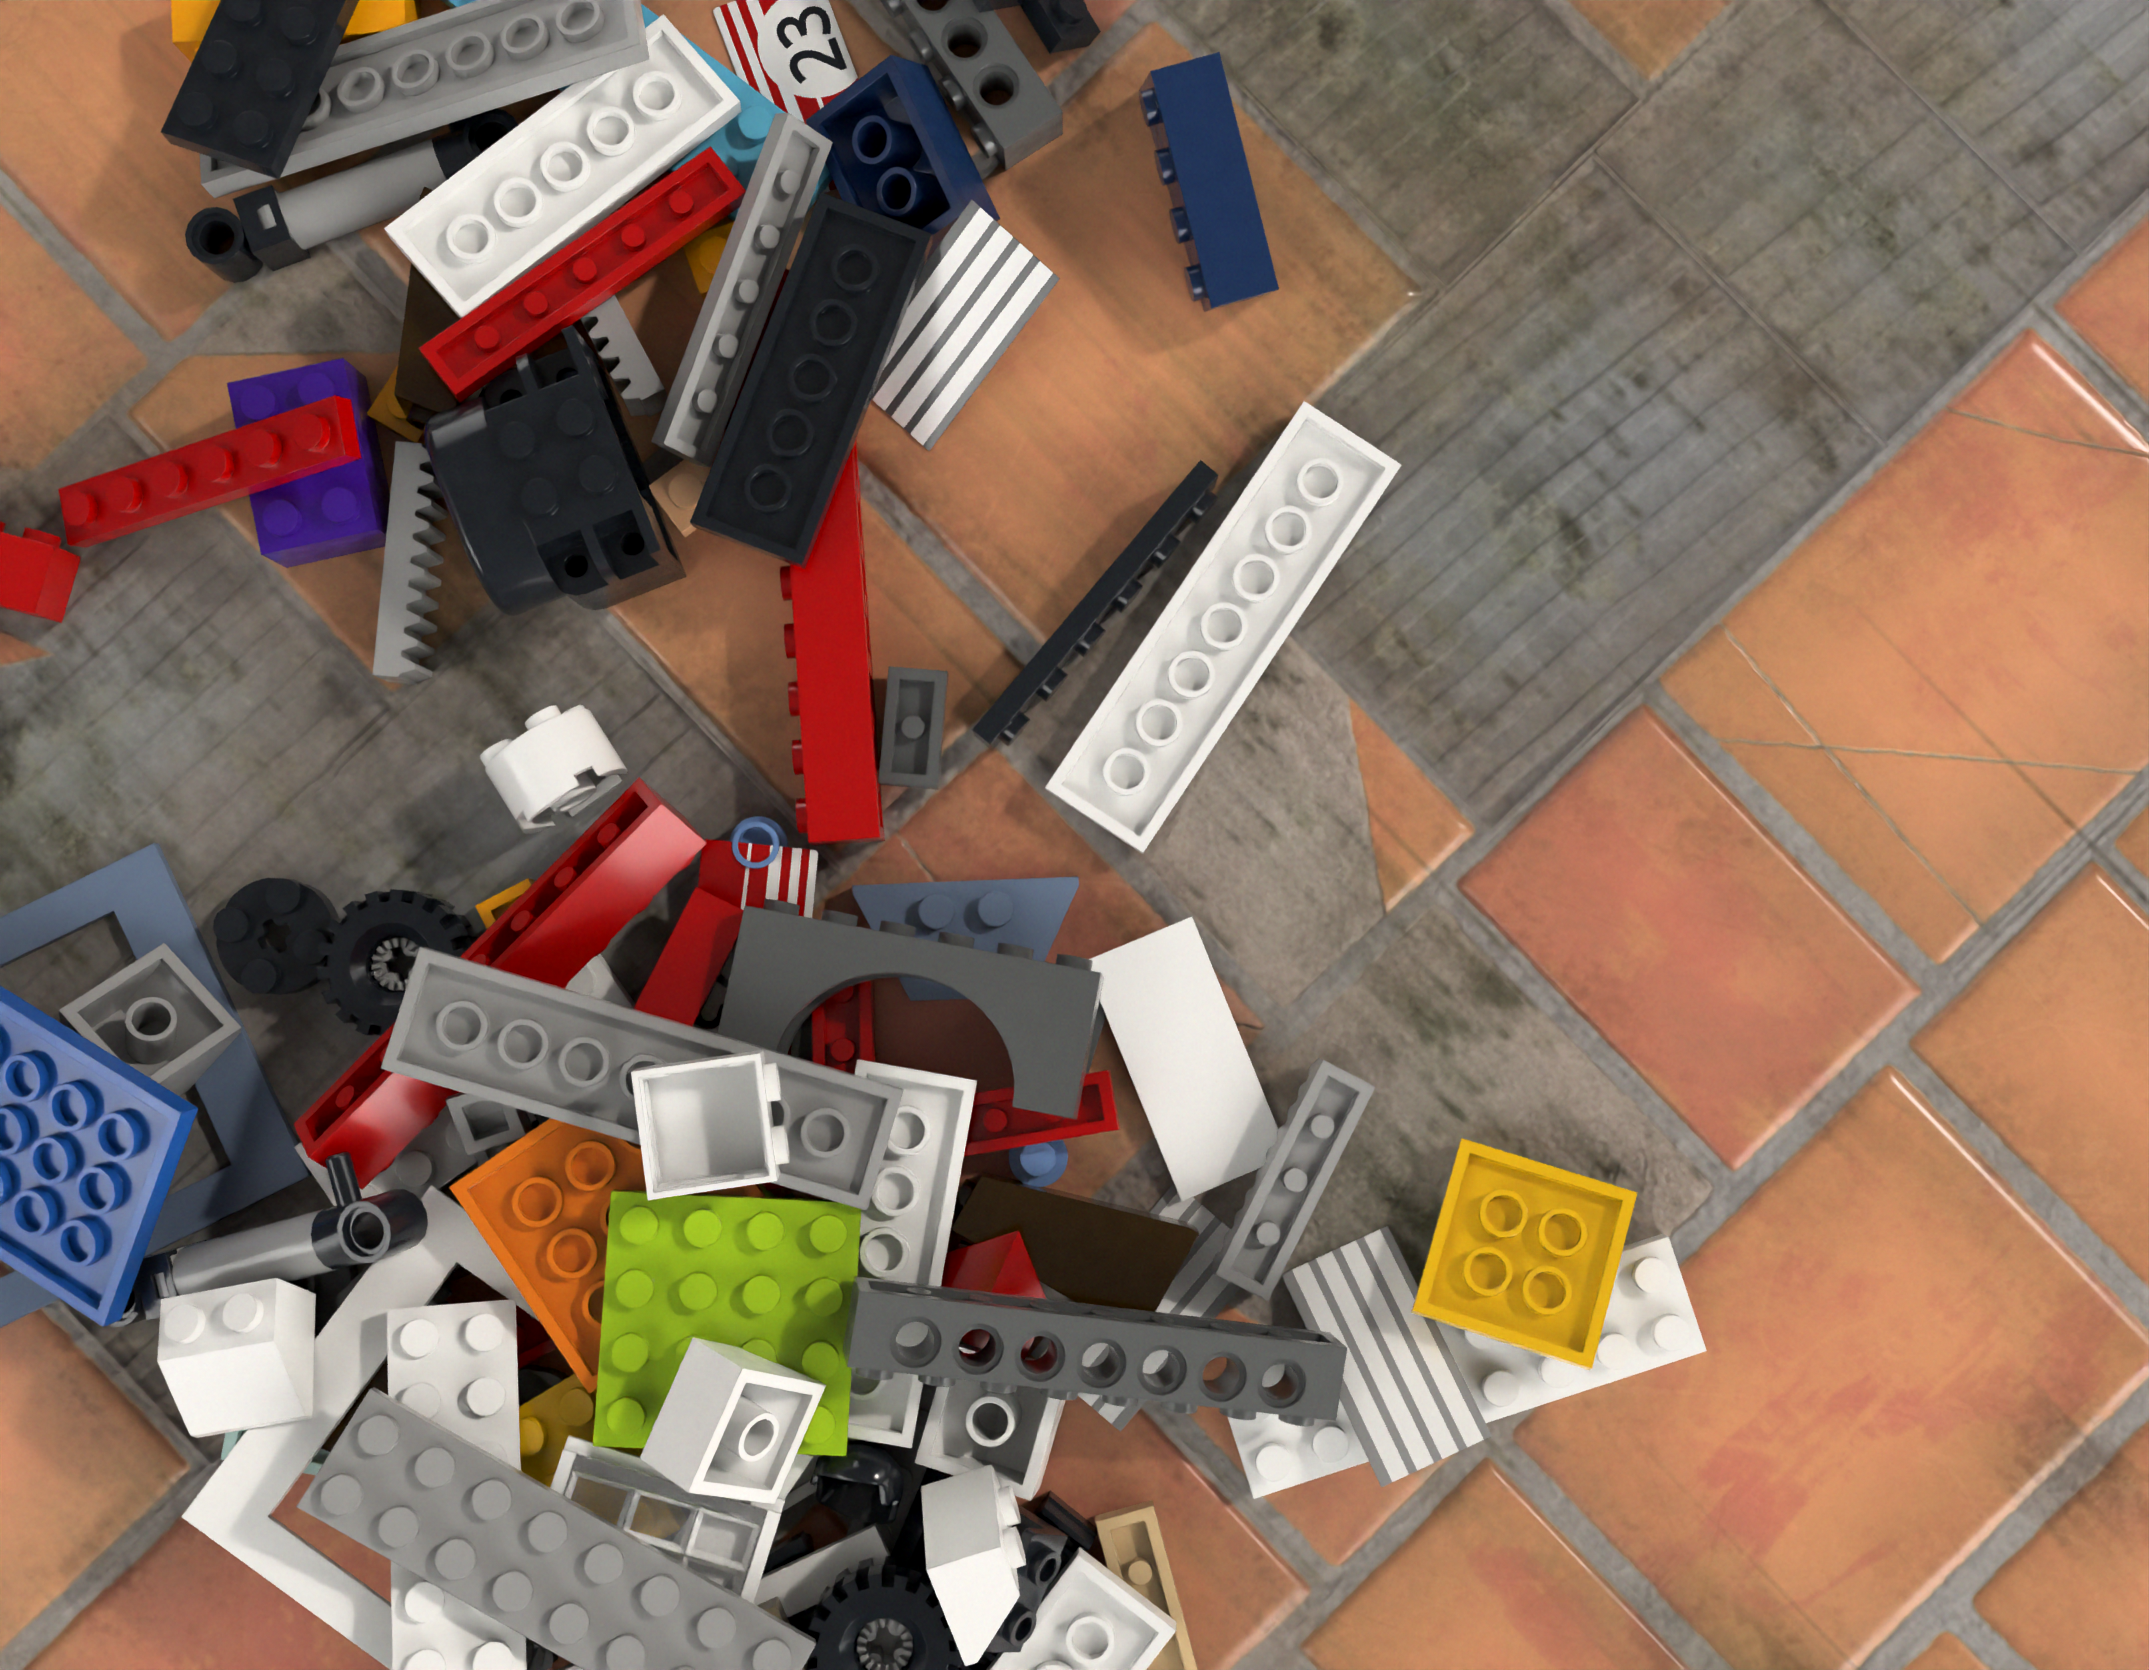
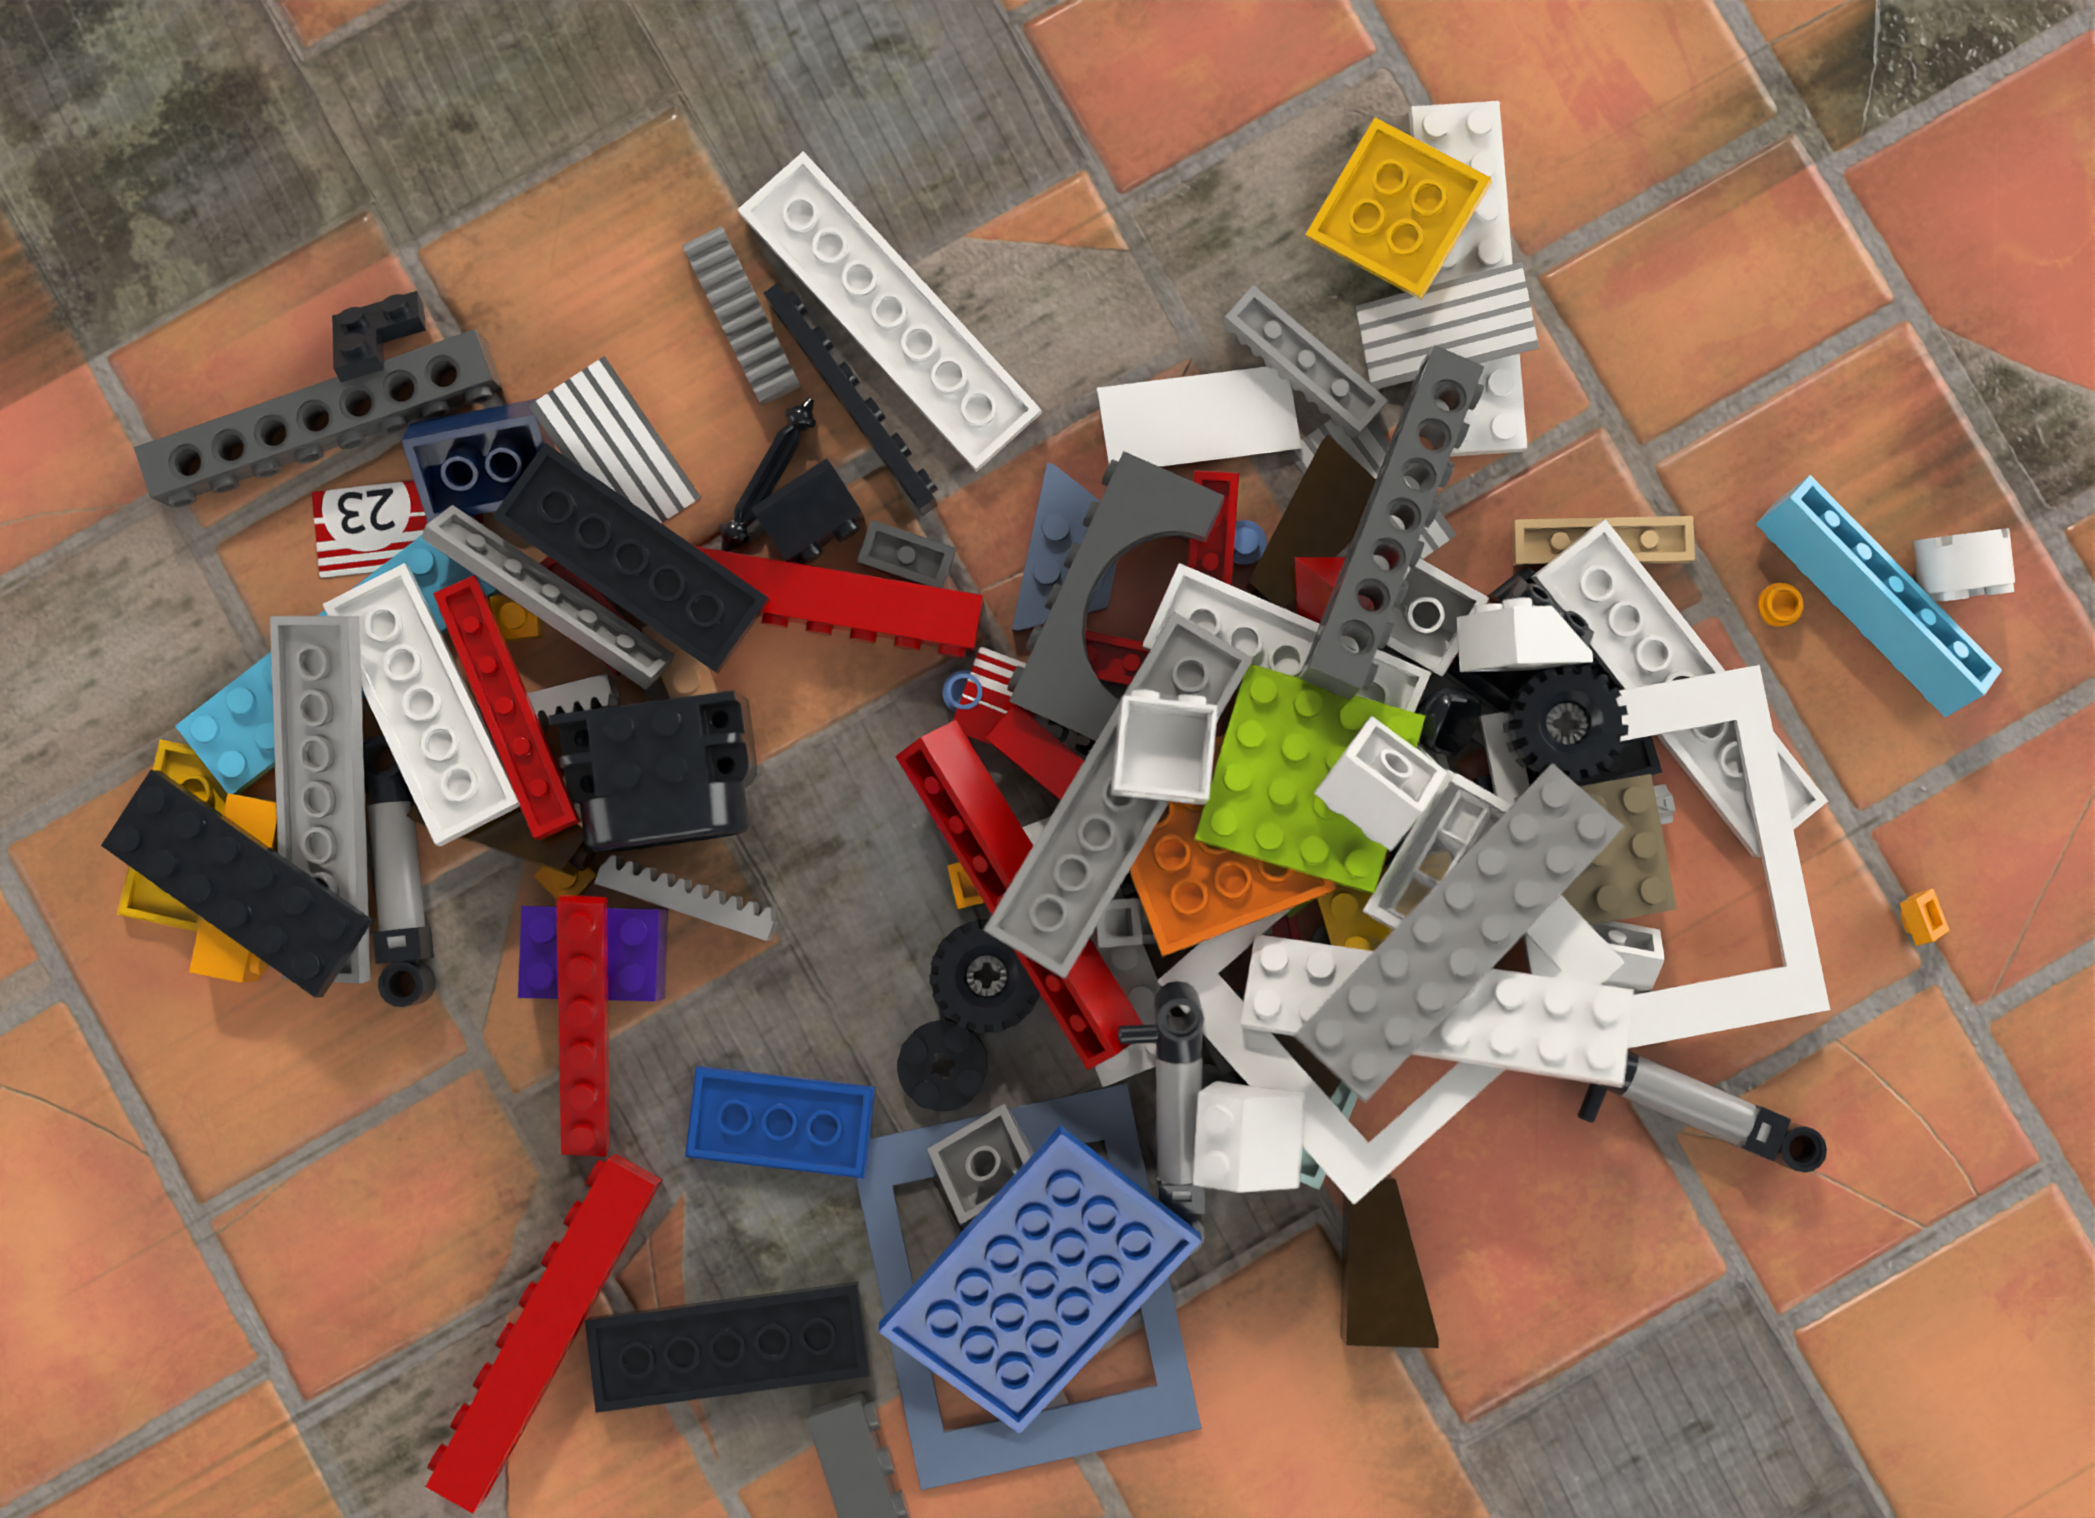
camera: 75 degrees left, 0 degrees up
white brick [480,705,628,834] -> none
dark blue wedge [1139,52,1279,312] -> none
none -> light grey gear [682,226,801,406]
none -> blue tile [685,1066,876,1179]
none -> black wheel [719,398,816,552]
none -> black slope [750,458,865,565]
none -> dark brown slope [1340,1174,1439,1348]

